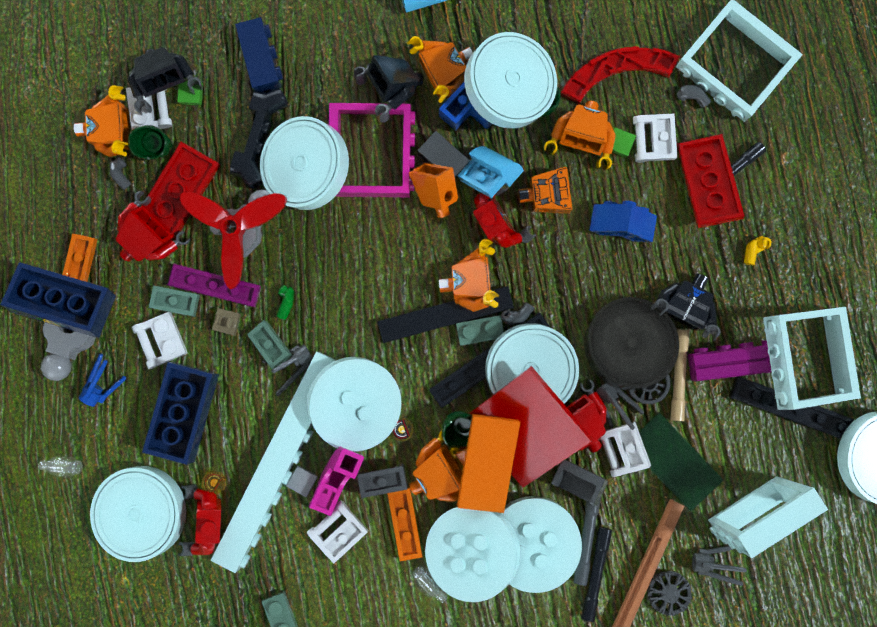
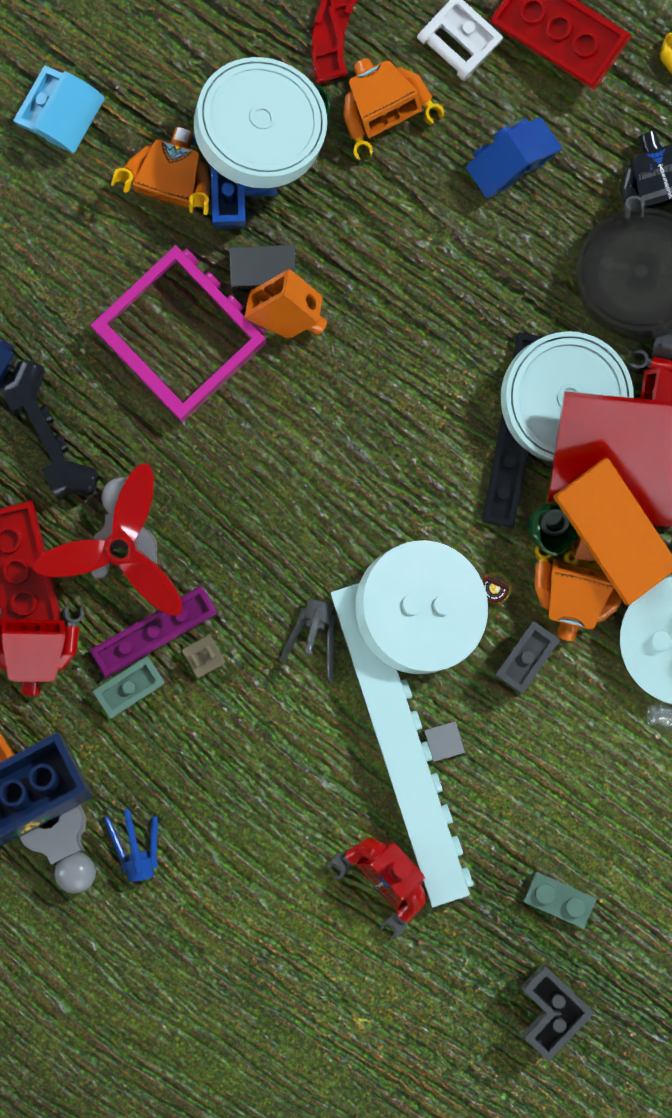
camera: 50 degrees left, 0 degrees up
clear plant [38,456,82,478] -> none
light aqua brick [90,466,186,562] -> none
white plate [131,312,188,369] -> none
dark blue brick [142,362,219,465] -> none
clear yellow tile [201,471,226,494] -> none
sand green plate [247,320,292,369] -> none
light aqua brick [260,116,349,210] -> none
green arm [276,285,294,320] -> none
white plate [307,500,369,564] -> none
dark pink arch [309,446,364,516] -> none
black torso [354,55,424,122] -> none
black tile [377,286,514,343] -> none
orange plate [387,487,423,561] -> none
orange torso [439,239,499,312] -> none
sand green plate [456,315,504,346] -> none
medium azure brick [457,146,524,198] -> none
red torso [473,187,536,248] -> none
dark grey arm [501,302,535,325] -> none
torso [518,167,572,214] -> none
bright green tile [612,127,636,158] -> none

